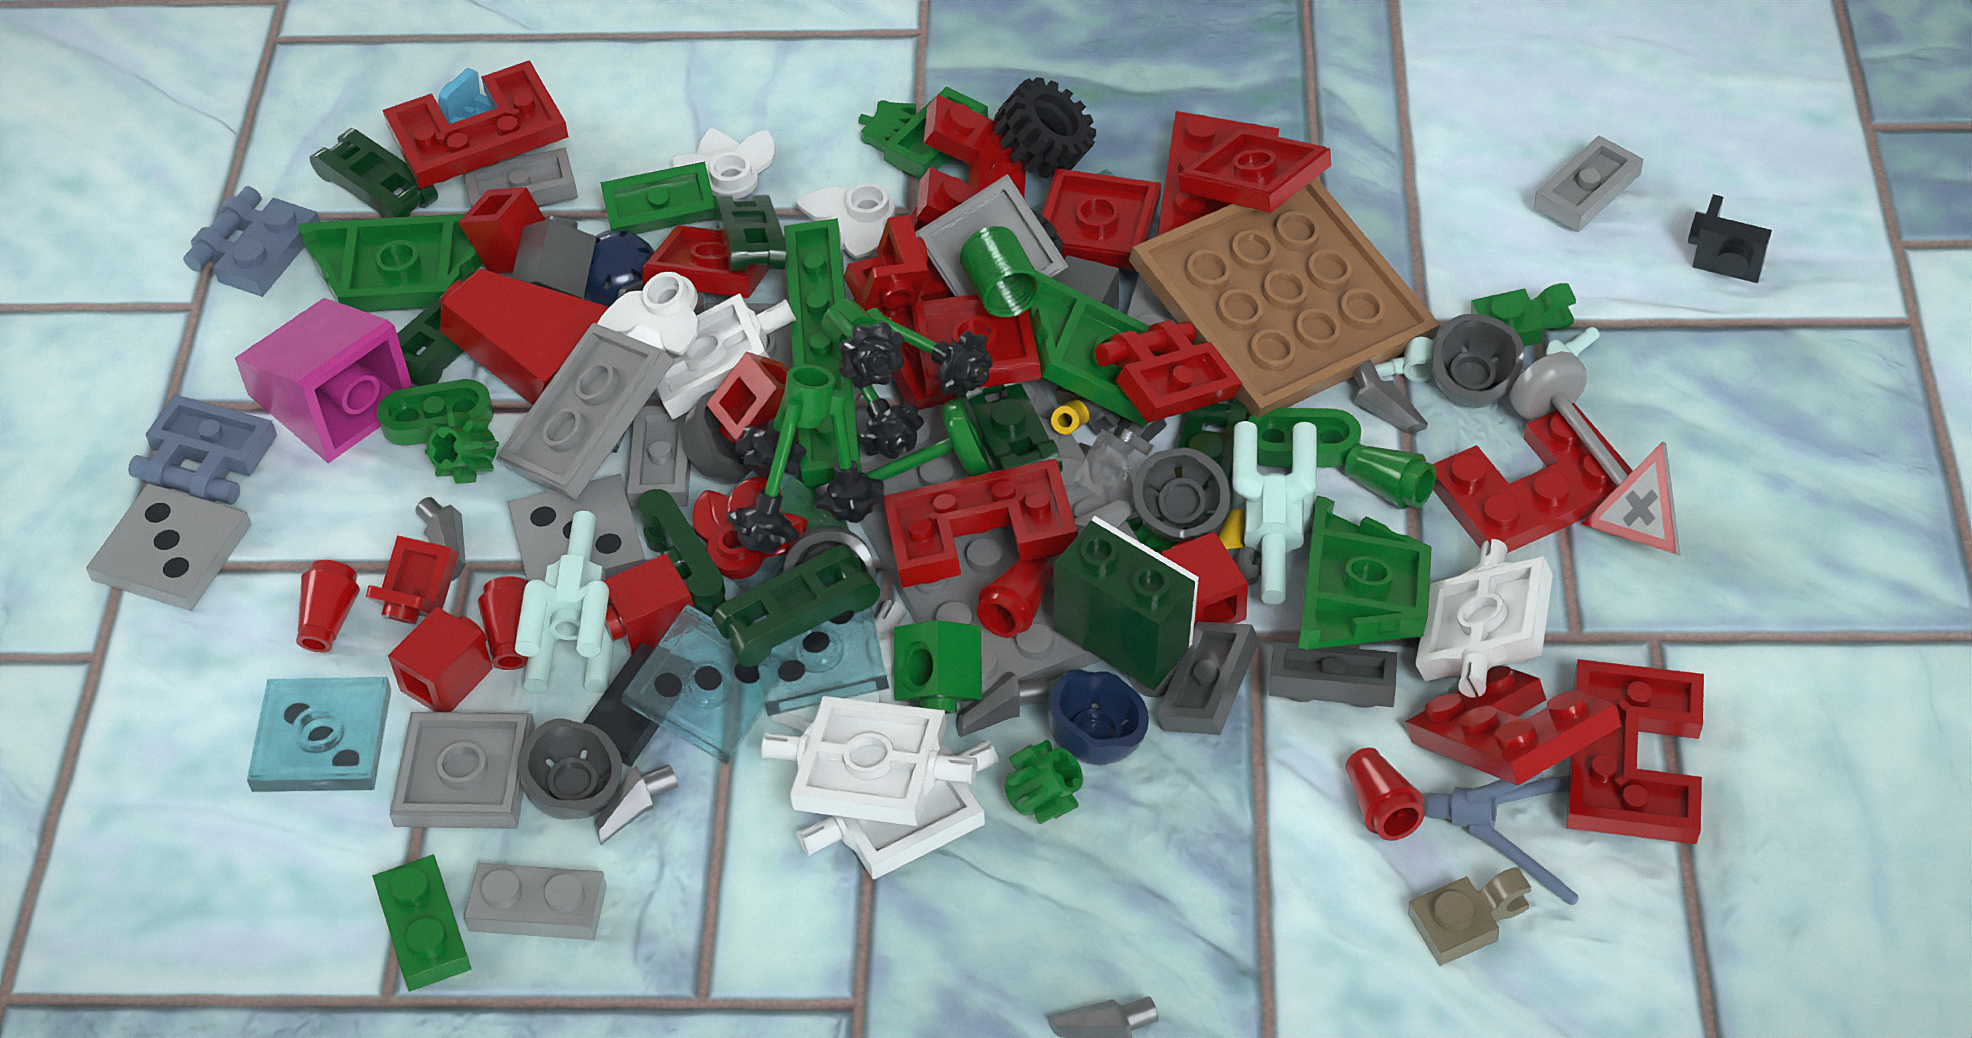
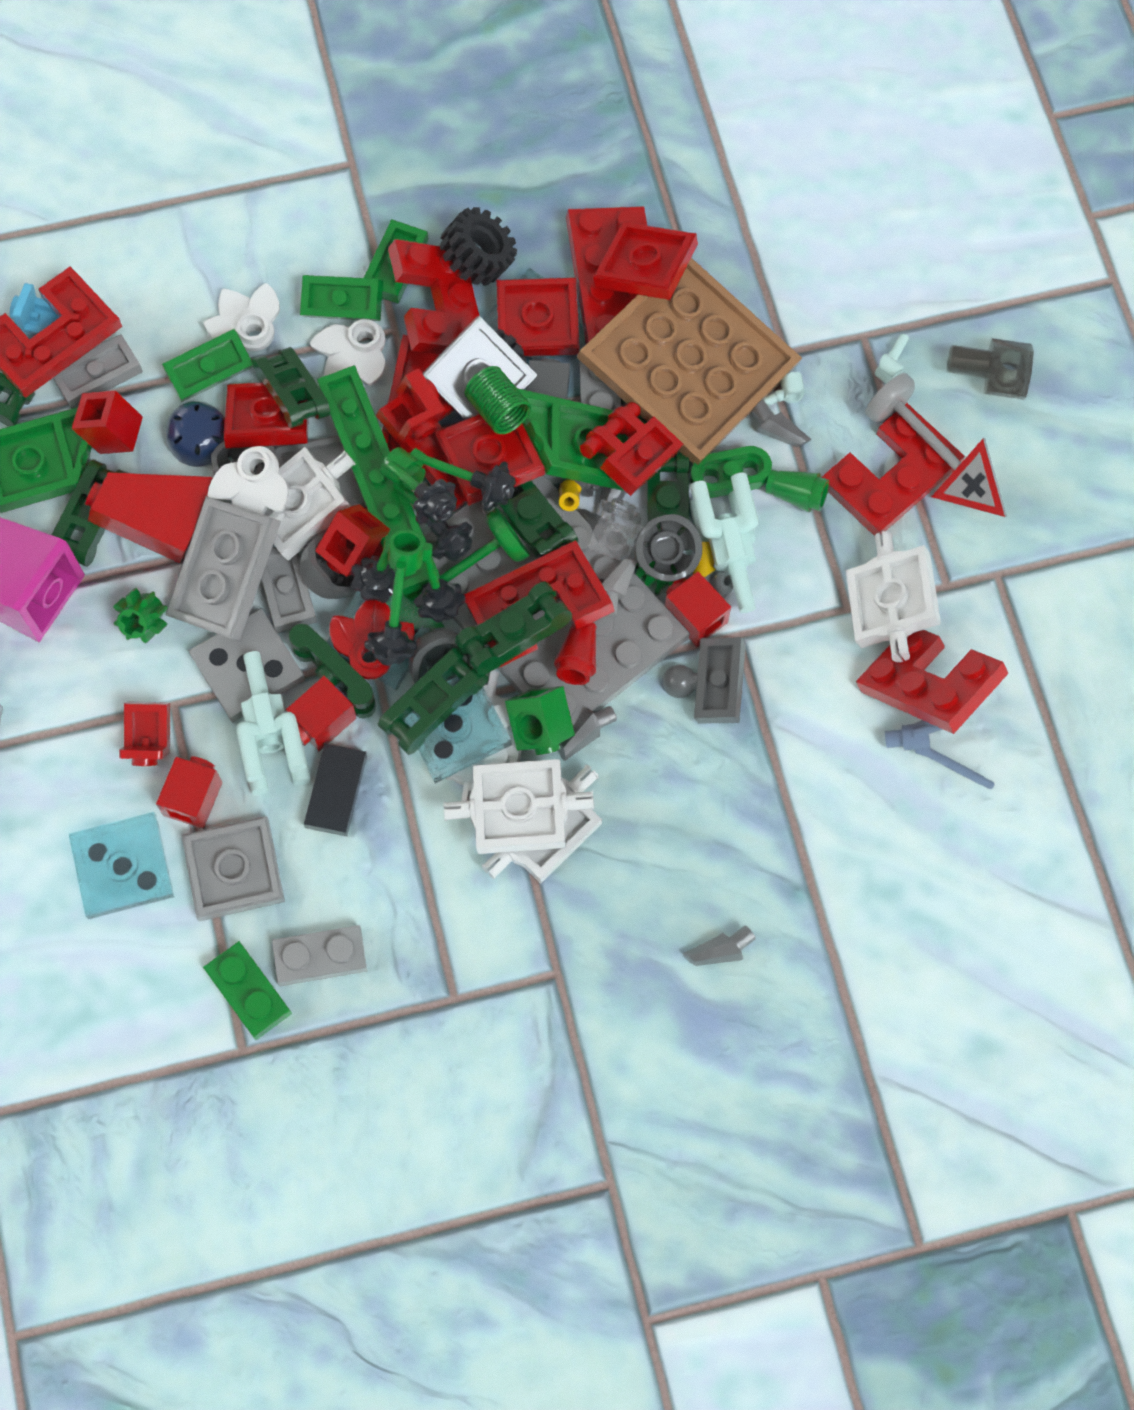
camera: 20 degrees left, 20 degrees up
red cone [296,560,360,653] -> none
green plate [377,379,494,445] -> none
flat silver bar [415,497,466,581] -> none
red cone [478,576,529,670] -> none
dark grey brick [512,216,597,299] -> none
dark grey helmet [518,718,622,820] -> none
flat silver bar [595,764,678,845] -> none
clear light blue tile [621,604,786,765] -> none
green piece [858,100,916,152] -> none
green gear [1004,740,1083,824] -> none
dark blue helmet [1047,669,1149,766] -> none
dark green piece [1053,516,1199,691] -> none
dark grey plate [1269,641,1397,708] -> none
green wing [1298,496,1432,650] -> none
red cone [1345,747,1424,841] -> none
dark tan plate [1408,867,1531,966] -> none
dark grey helmet [1431,314,1524,408] -> none
green plate [1471,283,1576,347] -> none
light grey plate [1534,135,1644,232] -> none
red plate [1566,659,1704,844] -> none
black bracket [1688,194,1772,284] -> none
none -> green plate [300,275,383,321]
none -> dark green plate [455,582,572,675]
none -> clear smoke piece [946,338,1034,400]

